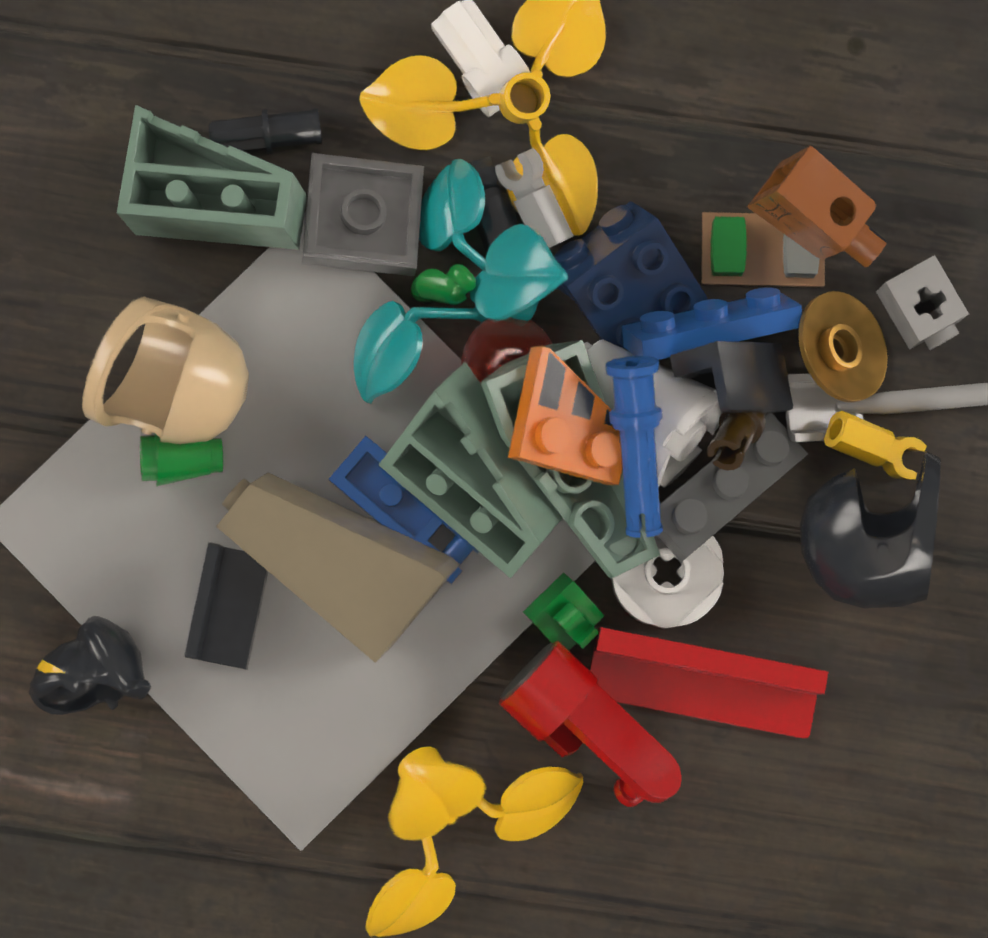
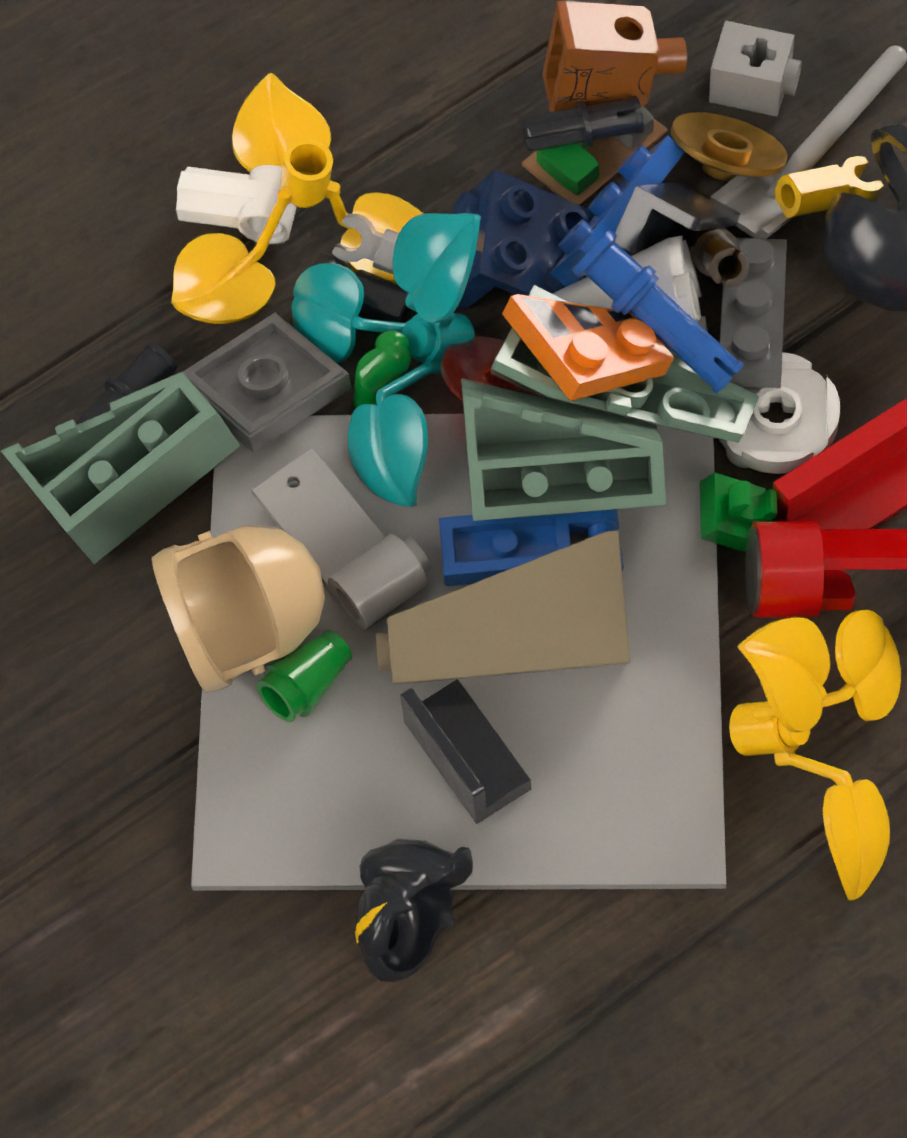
camera: 30 degrees left, 20 degrees down
none -> light grey door [252,447,431,630]
none -> black axle [522,95,644,152]

